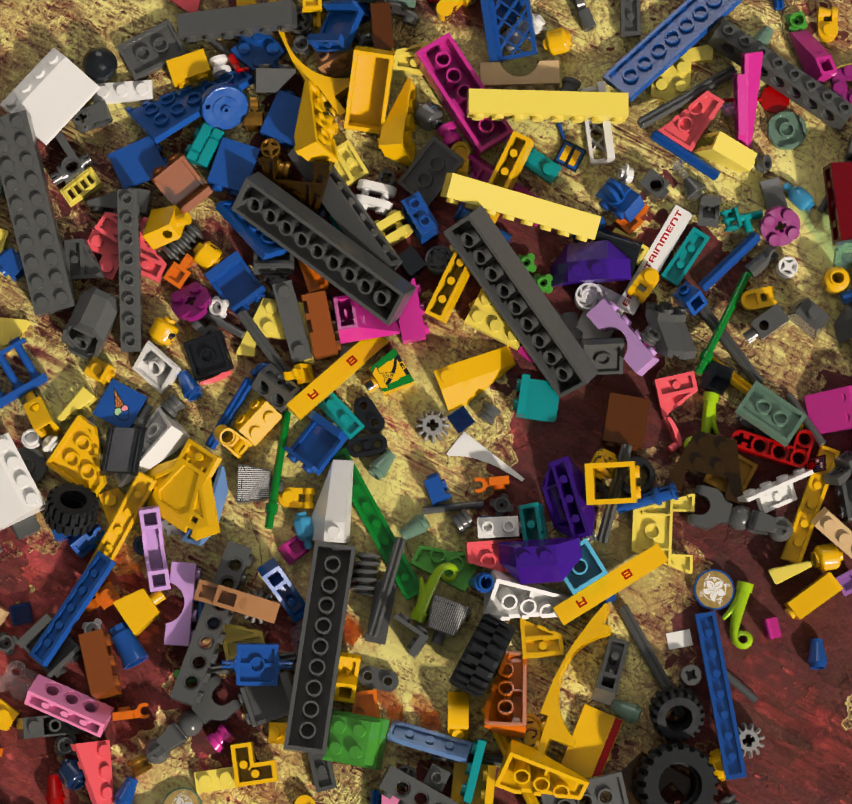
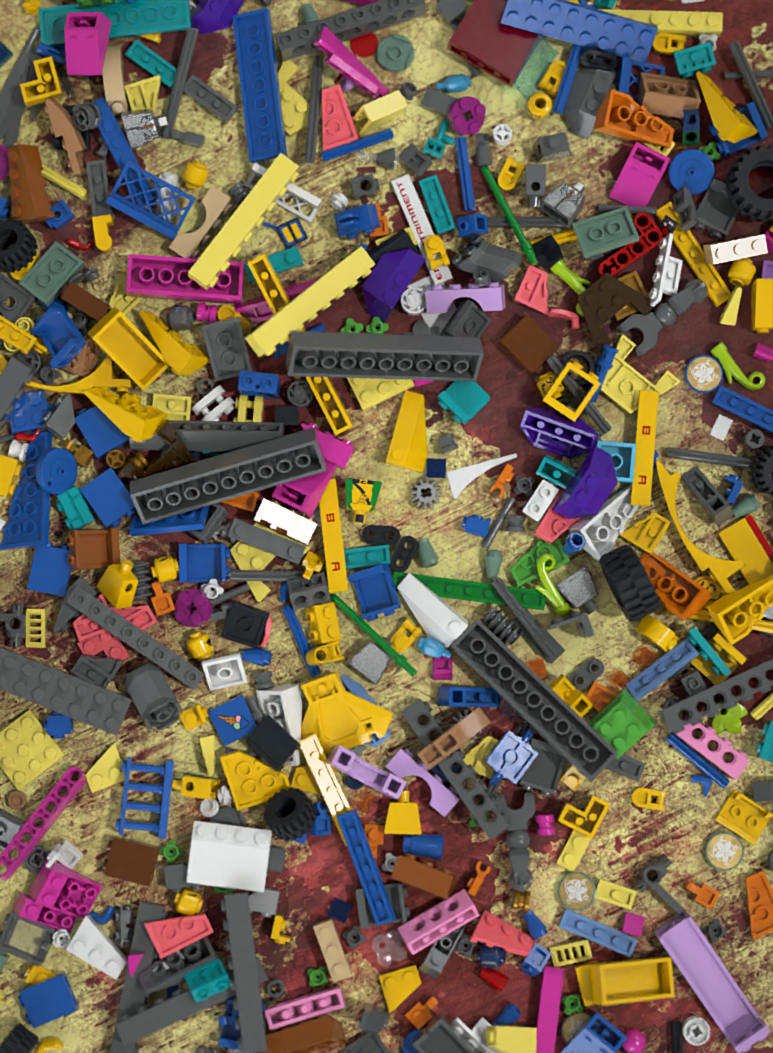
camera: 50 degrees left, 5 degrees up
none -> dark grey torso [540,182,585,229]
none -> blue bracket [723,474,743,506]

